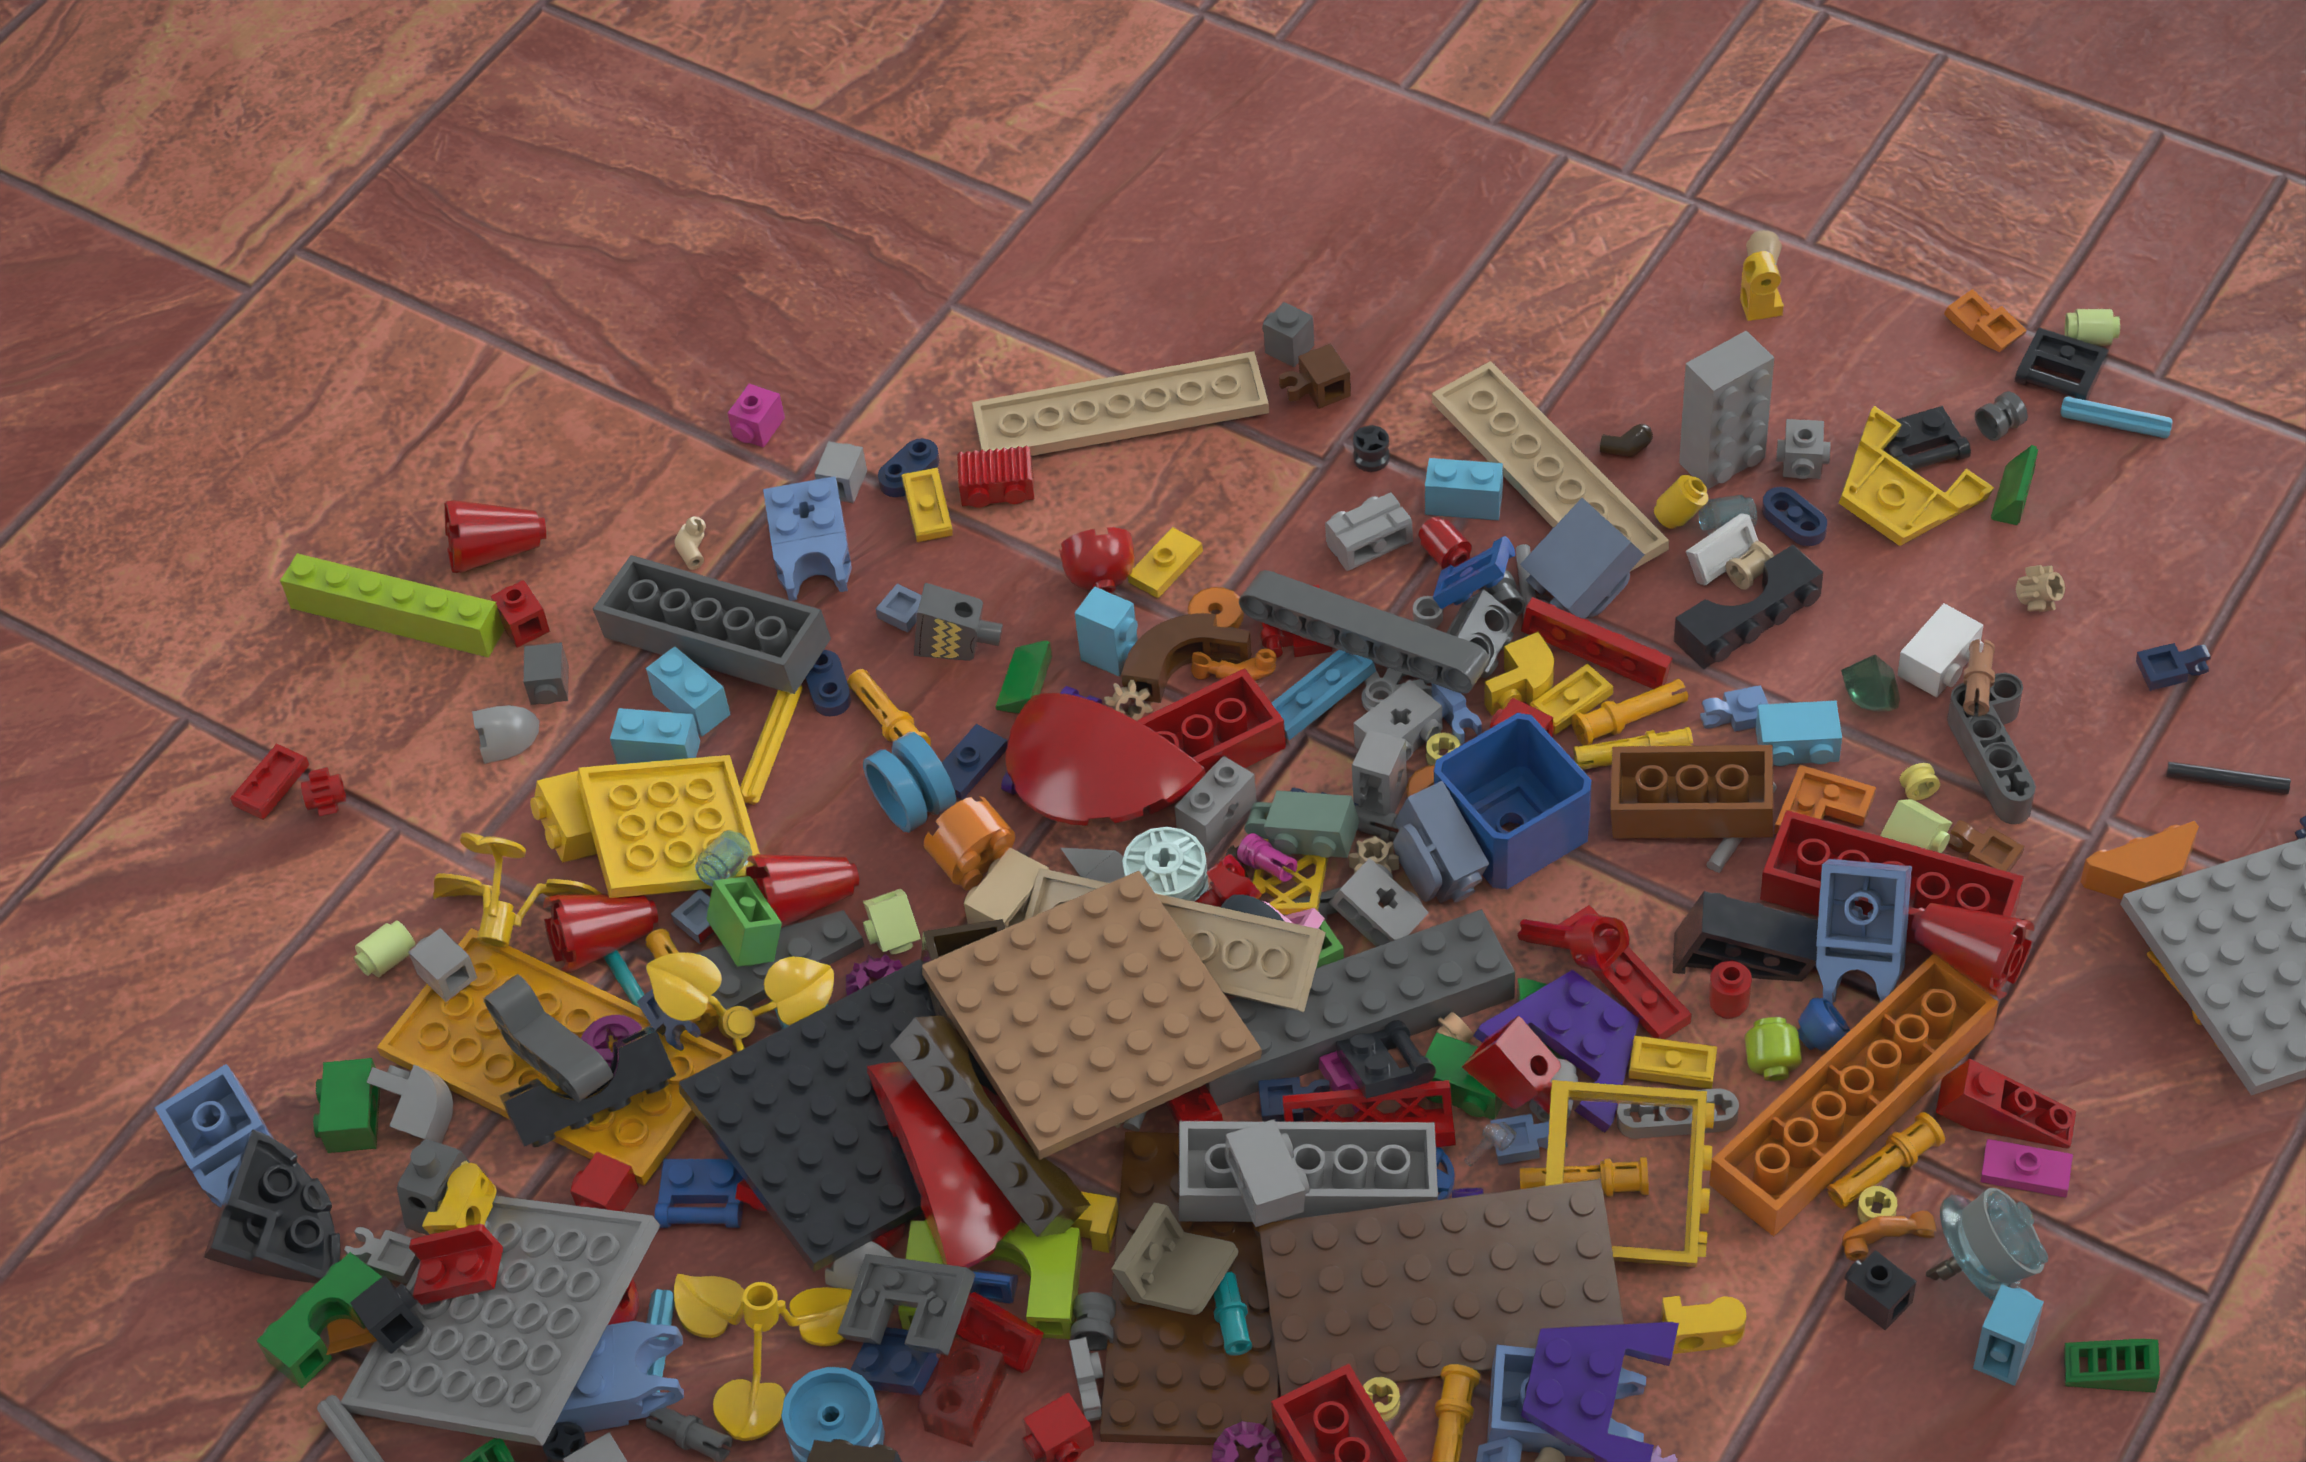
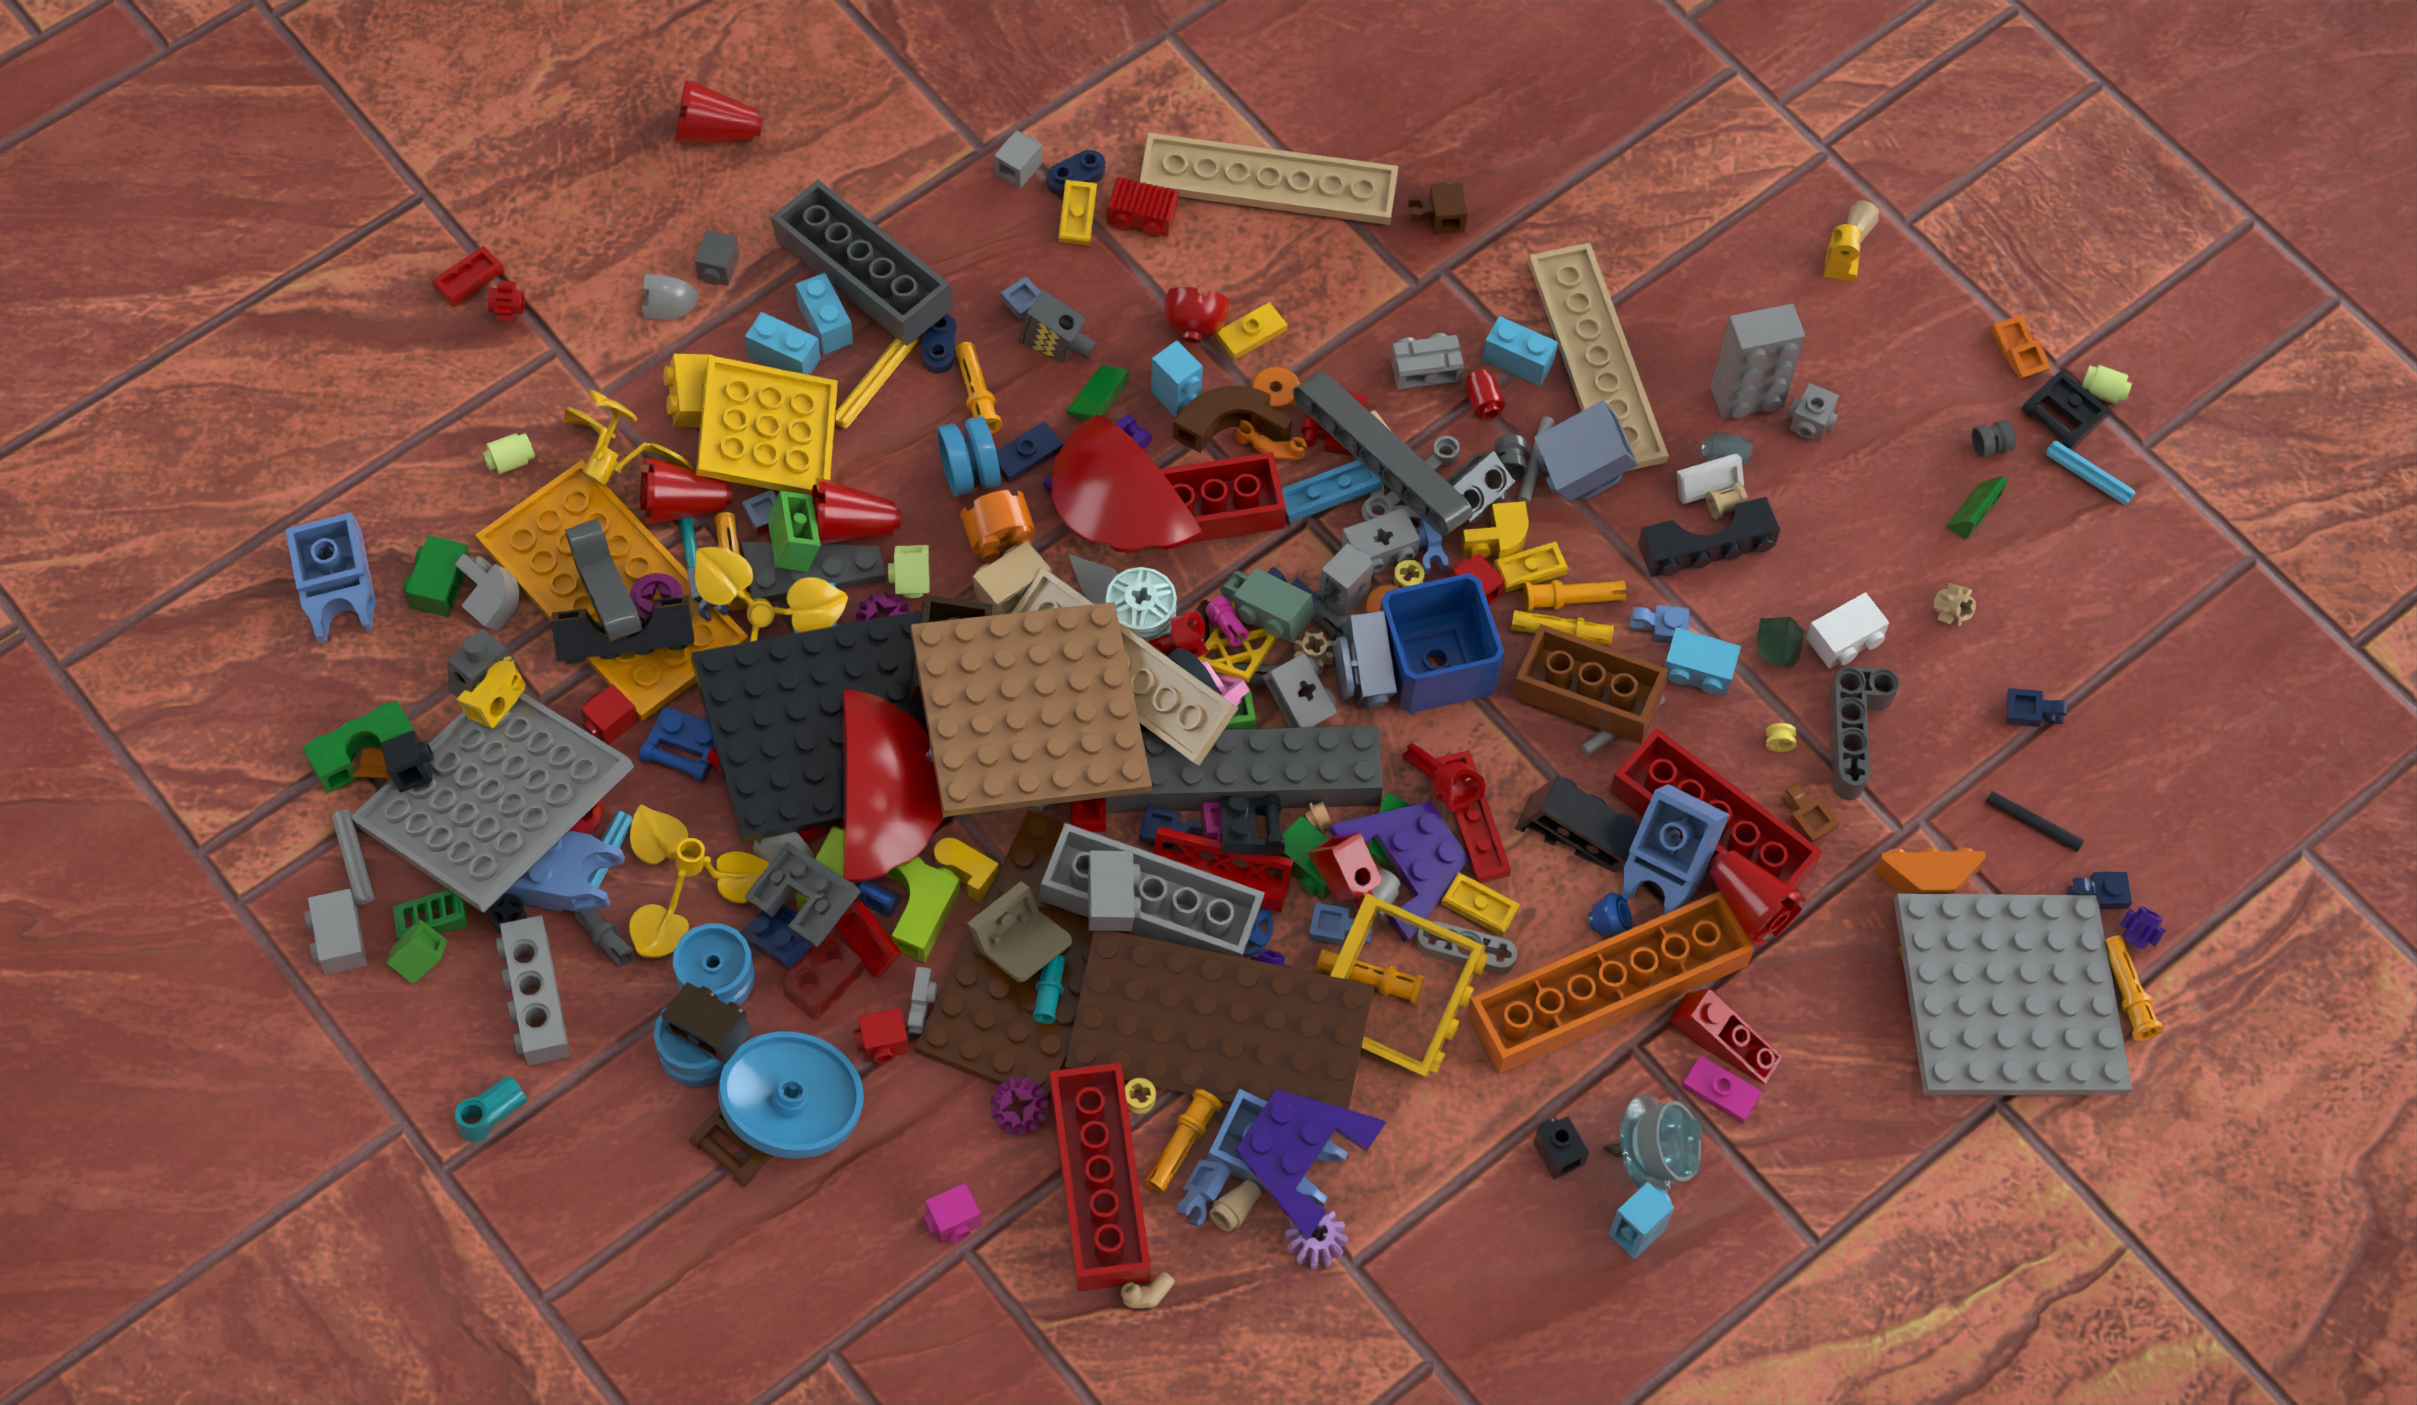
camera: 10 degrees right, 10 degrees up
black brick [204,1129,340,1284] -> none
lime brick [280,553,504,658] -> none
light grey plate [344,1227,420,1284] -> none
light grey brick [409,928,477,1002] -> none
red bracket [409,1224,503,1305] -> none
red brick [491,580,550,648] -> none
tan arm [674,516,706,570] -> none
clear light blue brick [695,830,752,886] -> none
dark pink brick [727,384,785,448] -> none
medium blue brick [763,476,852,601] -> none
dark brown arch [890,1016,1091,1237] -> none
dark grey wheel [1070,1292,1116,1351] -> none
tan gear [1104,680,1153,721] -> none
light grey brick [1175,756,1257,853] -> none
dark grey brick [1262,302,1315,367] -> none
black wheel [1353,425,1390,472] -> none
blue plate [1433,536,1515,609] -> none
clear hand [1464,1122,1517,1166] -> none
red plate [1521,597,1673,689] -> none
dark brown arm [1600,424,1653,457] -> none
yellow brick [1654,475,1708,529] -> none
yellow leg [1661,1296,1746,1354] -> none
red brick [1708,961,1752,1019] -> none
lime head [1745,1017,1802,1081] -> none
dark blue plate [1762,487,1828,546] -> none
orange plate [1774,765,1876,834] -> none
light orange pin [1827,1112,1945,1209] -> none
yellow wing [1838,406,1994,546] -> none
orange arm [1842,1210,1937,1261] -> none
light yellow bush [1857,1186,1897,1223] -> none
yellowish green brick [1880,799,1953,853] -> none
black plate [1883,406,1971,471] -> none
nougat pin [1963,639,1995,716] -> none
green slope [2064,1339,2160,1393] -> none

